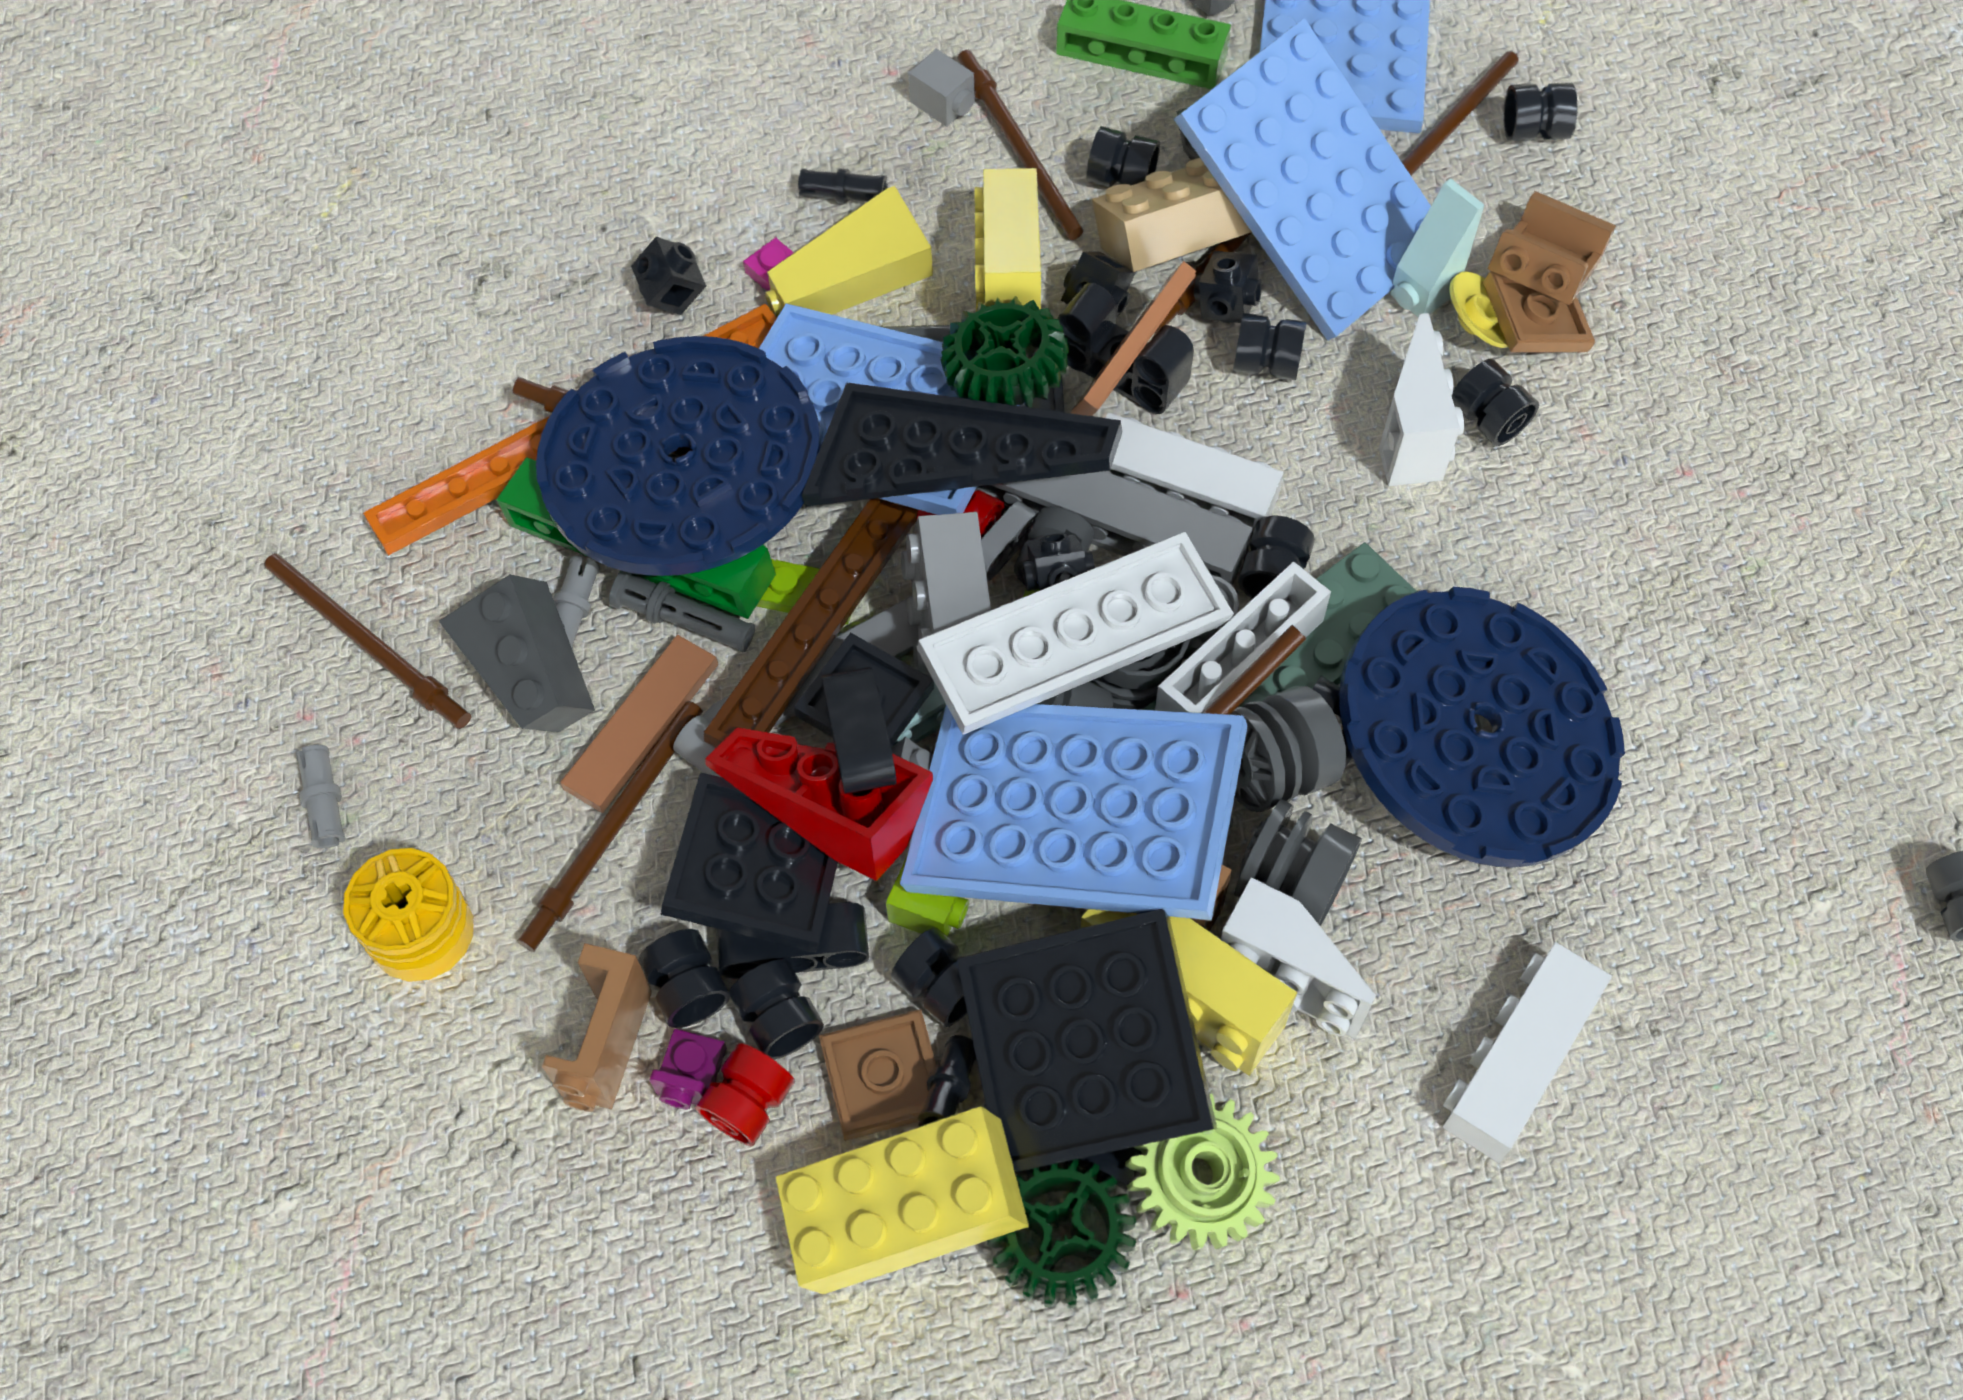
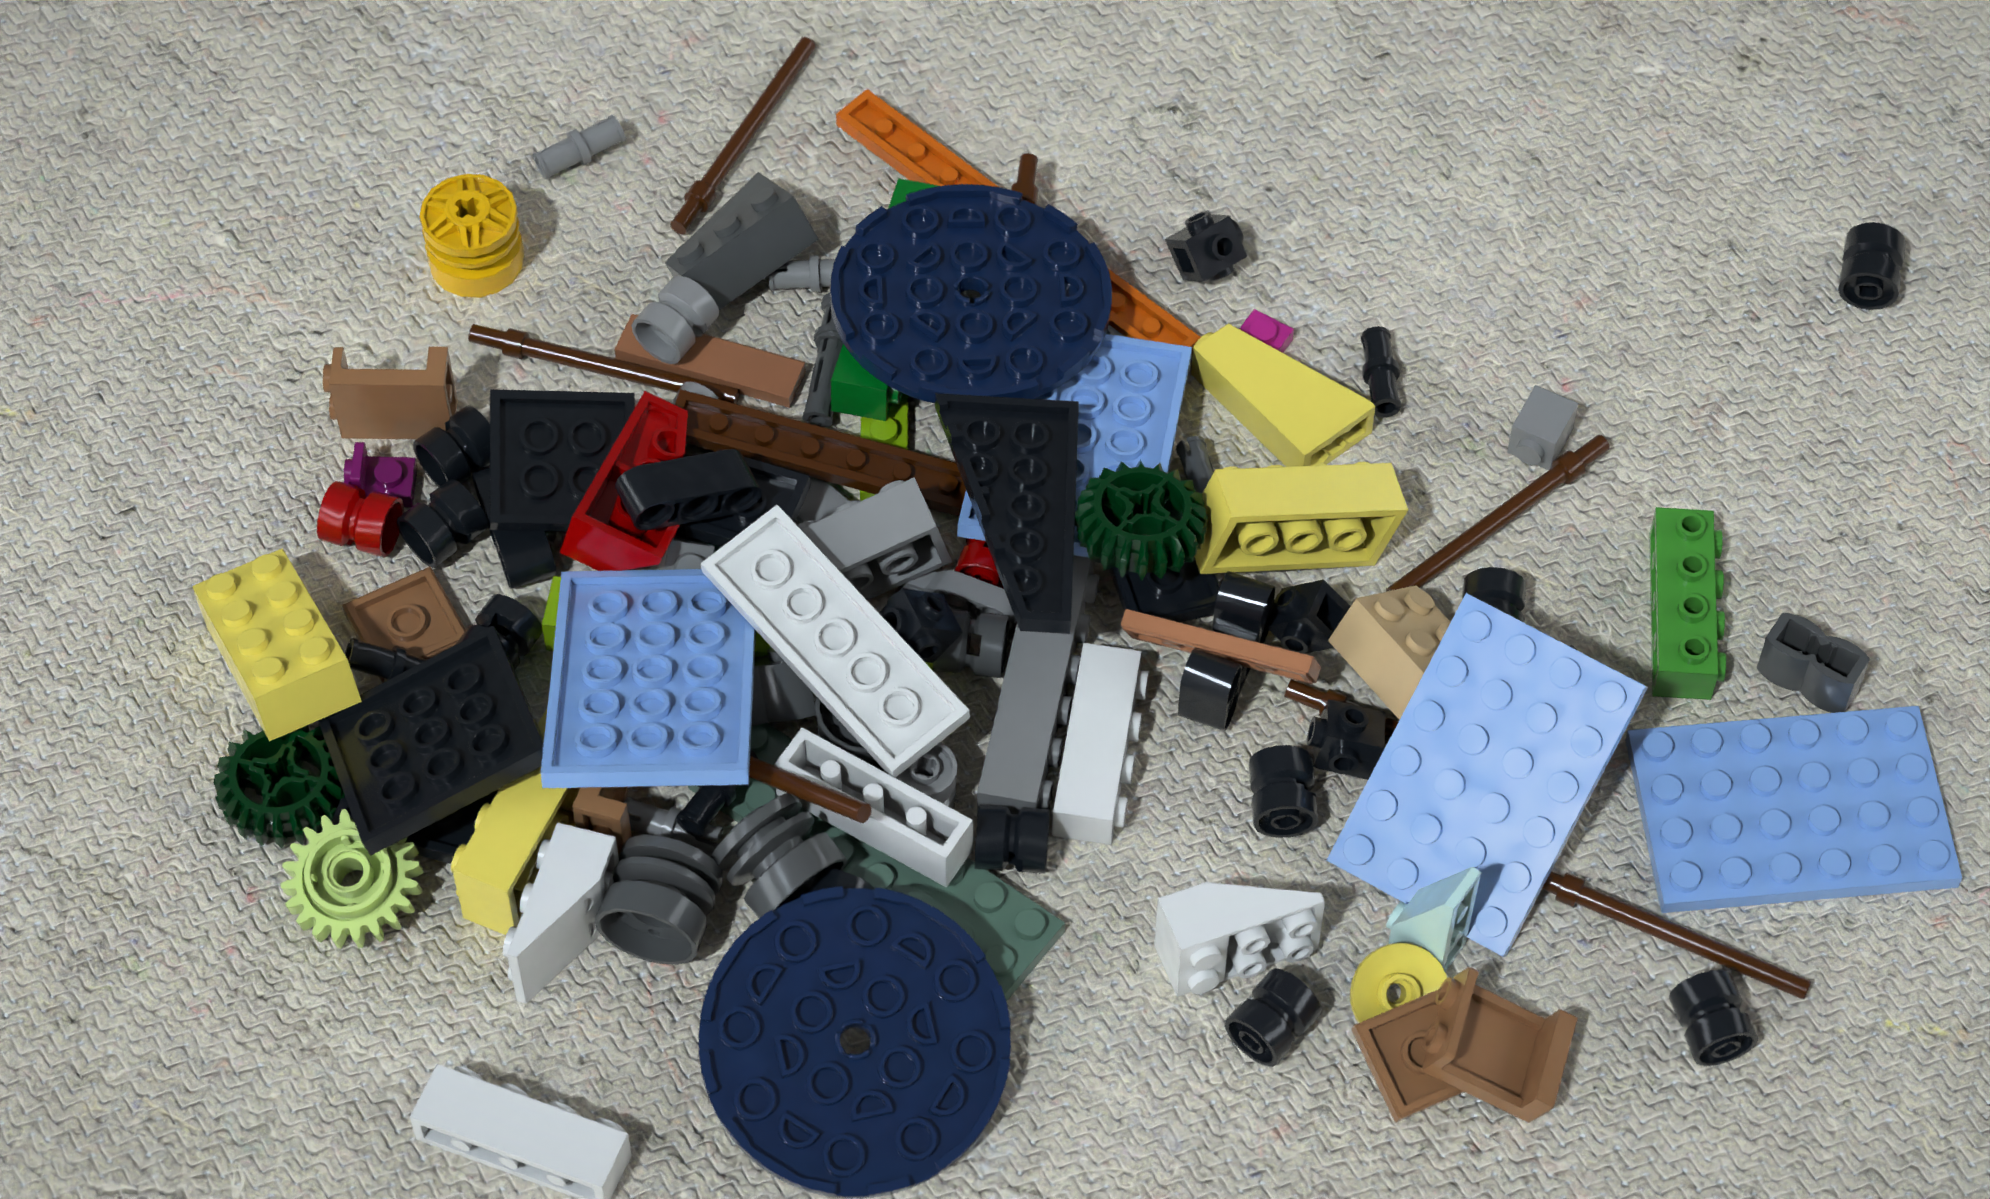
camera: 75 degrees right, 5 degrees down
none -> light grey wheel [632,275,719,364]

